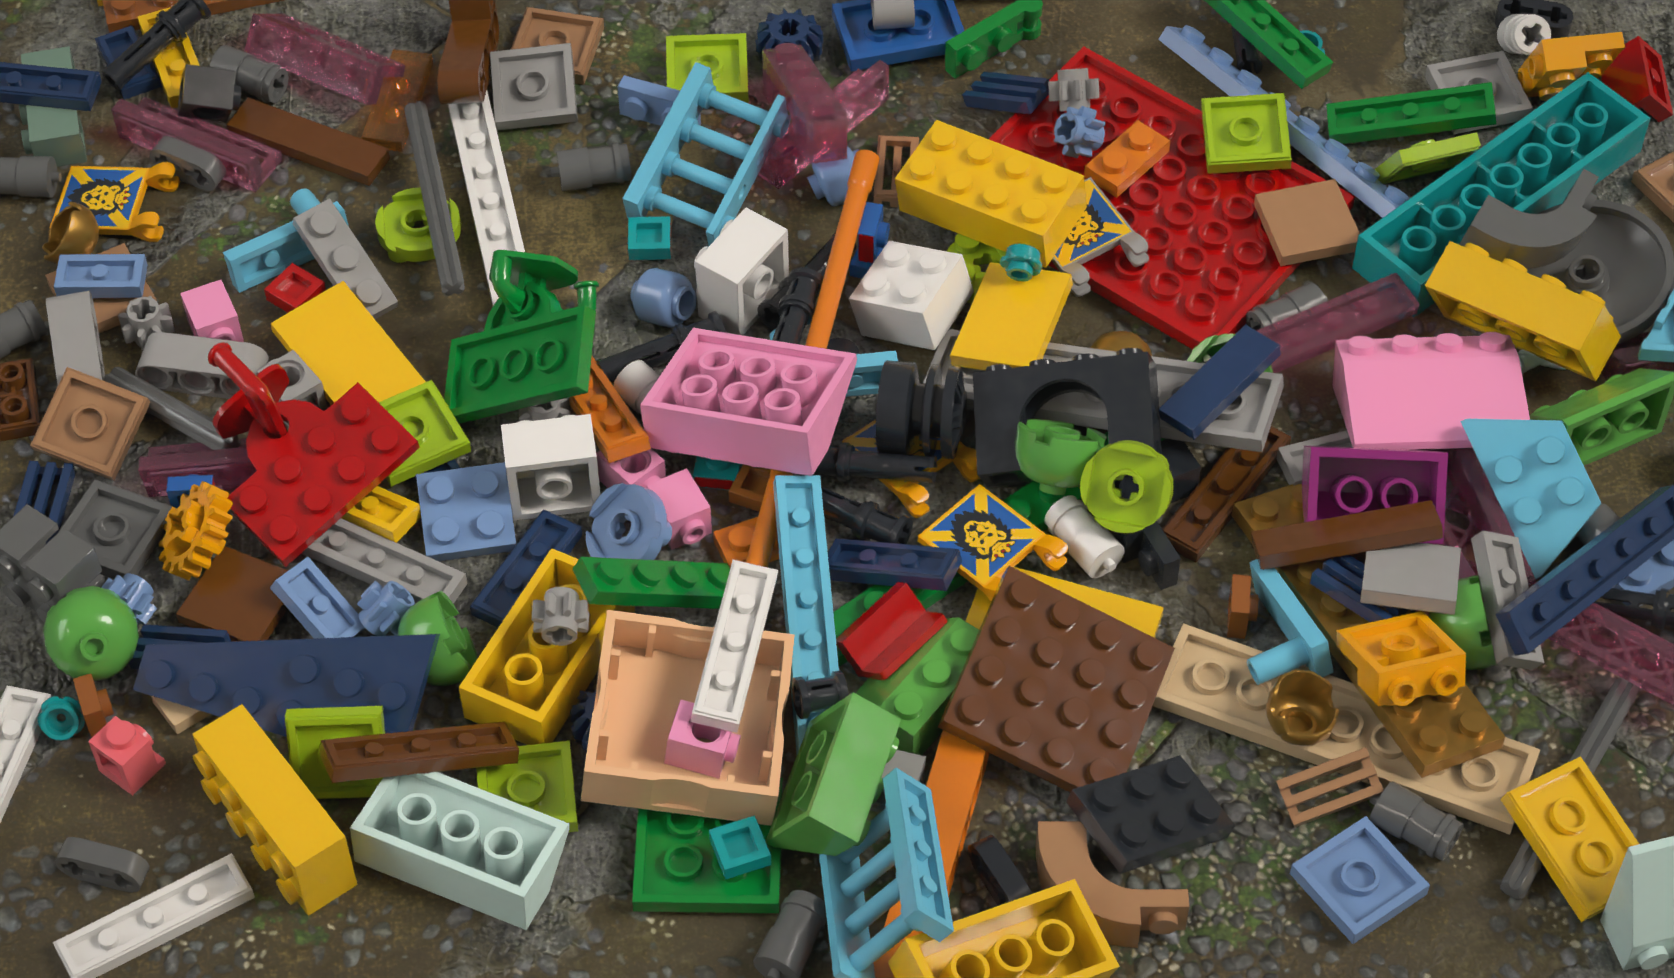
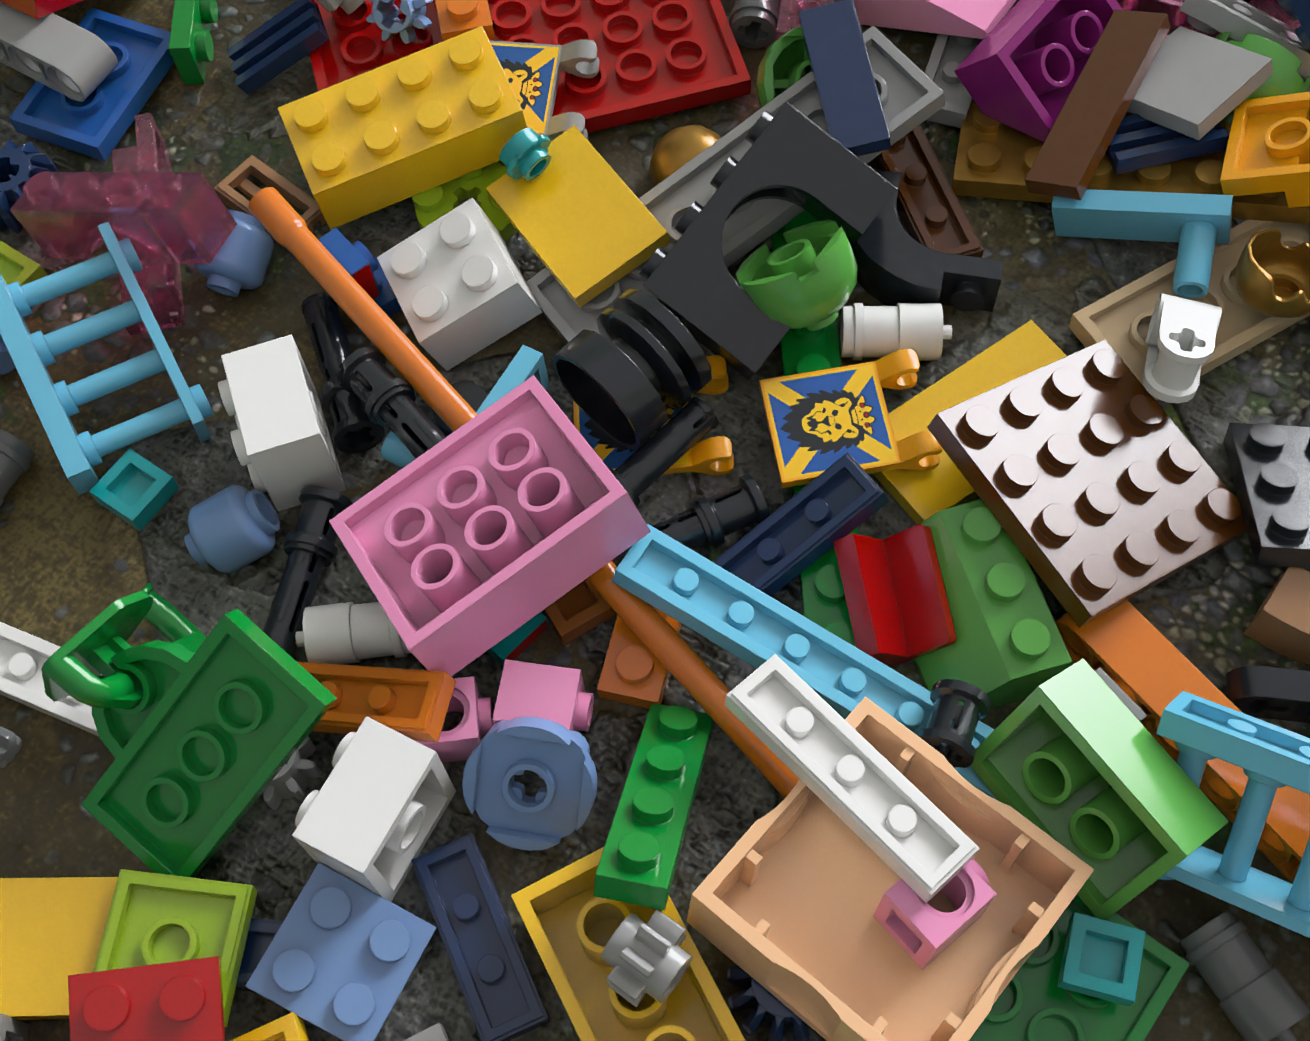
camera: 50 degrees left, 10 degrees up
lime plate [1080,440,1173,533] -> none
dark orange plate [1227,574,1259,639] -> none
none -> white piece [1142,293,1222,404]

